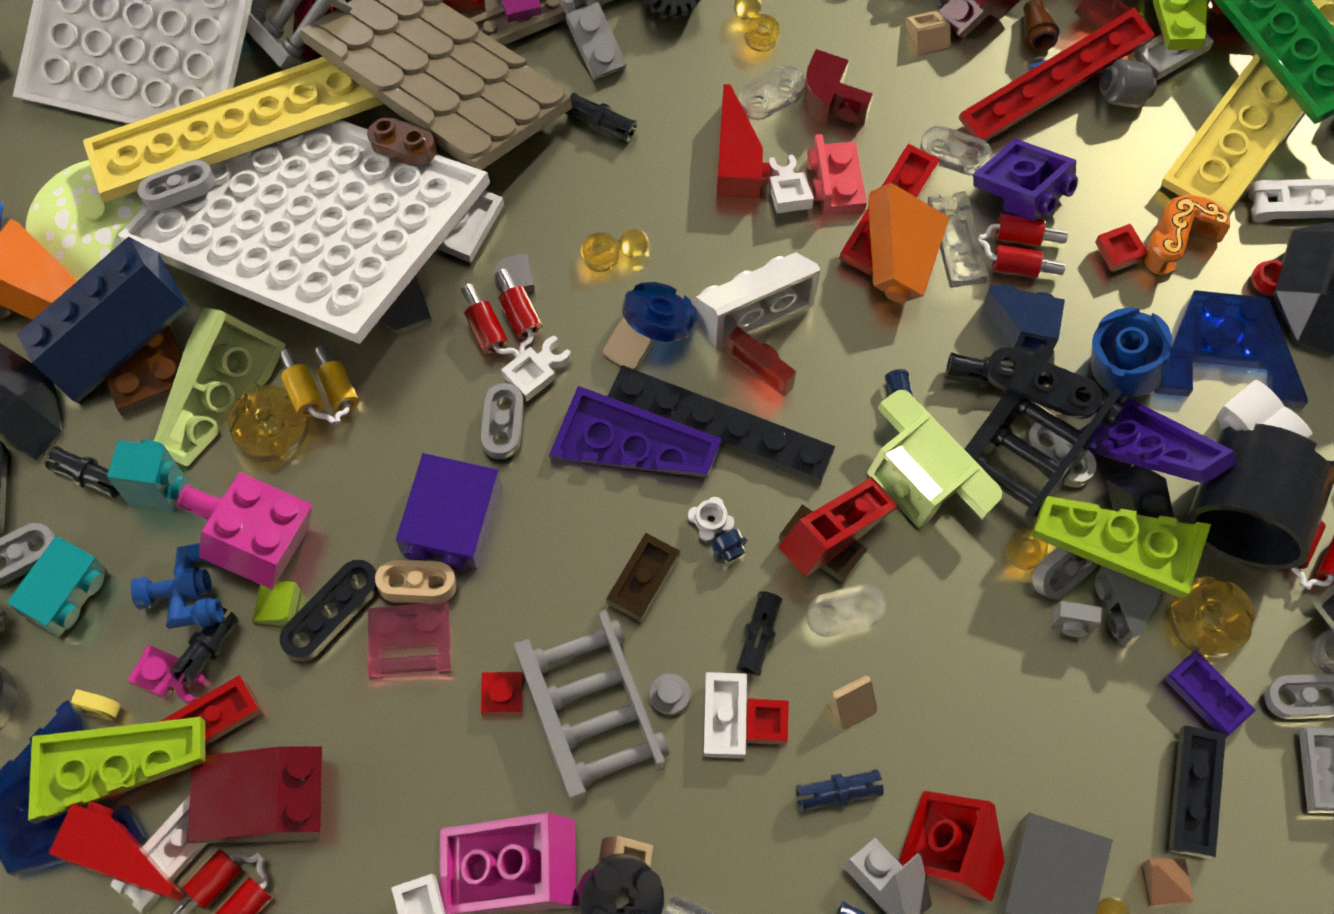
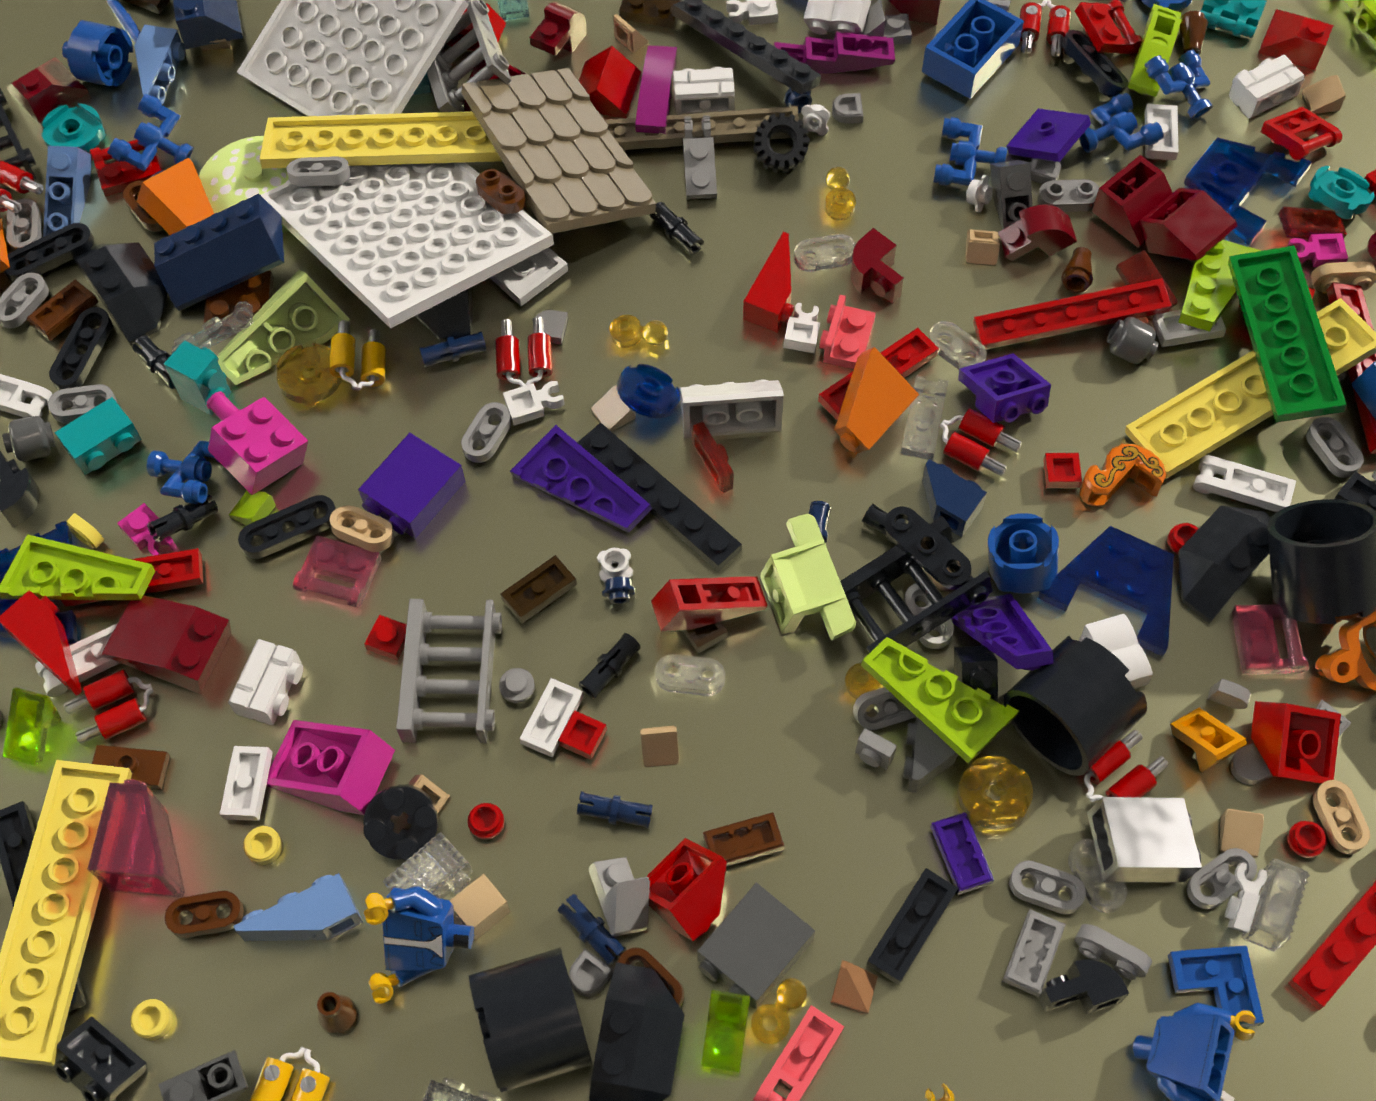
camera: 25 degrees right, 5 degrees down
none -> clear plate [171,301,253,355]
none -> white brick [228,639,303,725]
none -> dark blue pin [419,331,487,368]
none -> red plate [467,803,505,840]
none -> reddish brown plate [703,812,784,867]

